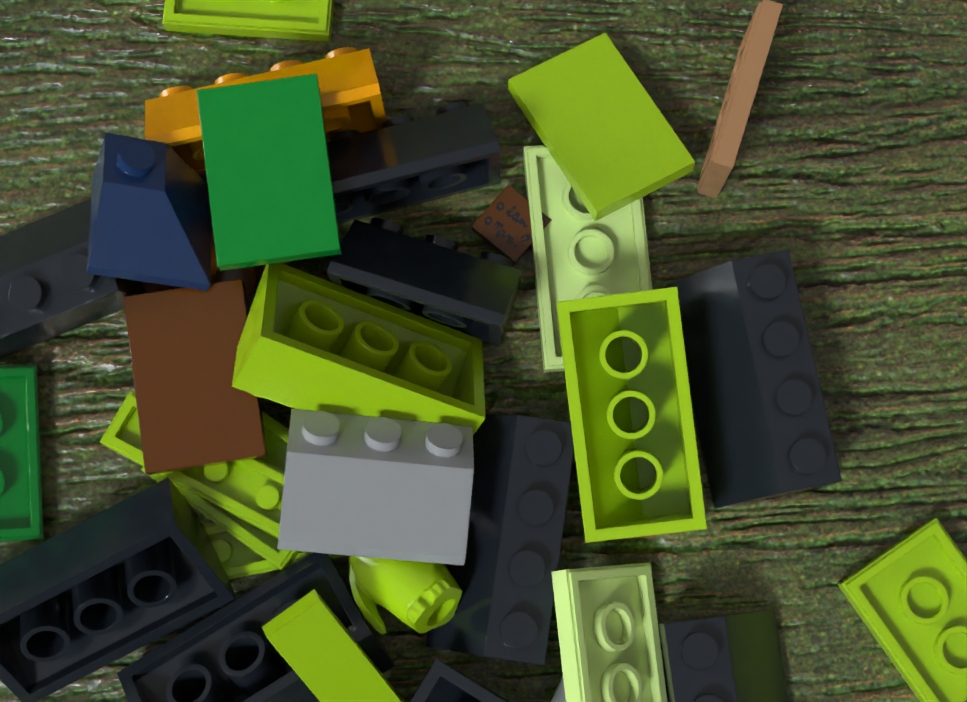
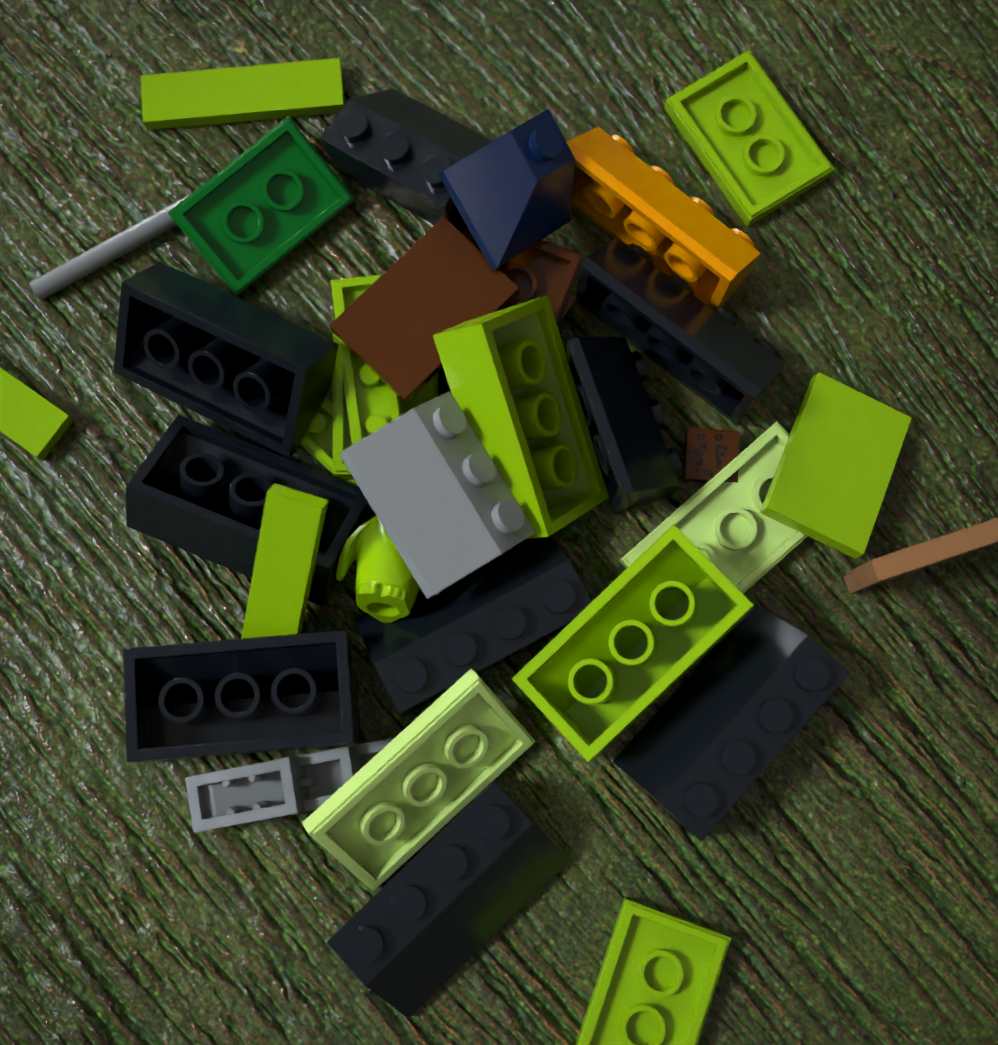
camera: 55 degrees right, 0 degrees up
green tile [196,74,342,271] -> none

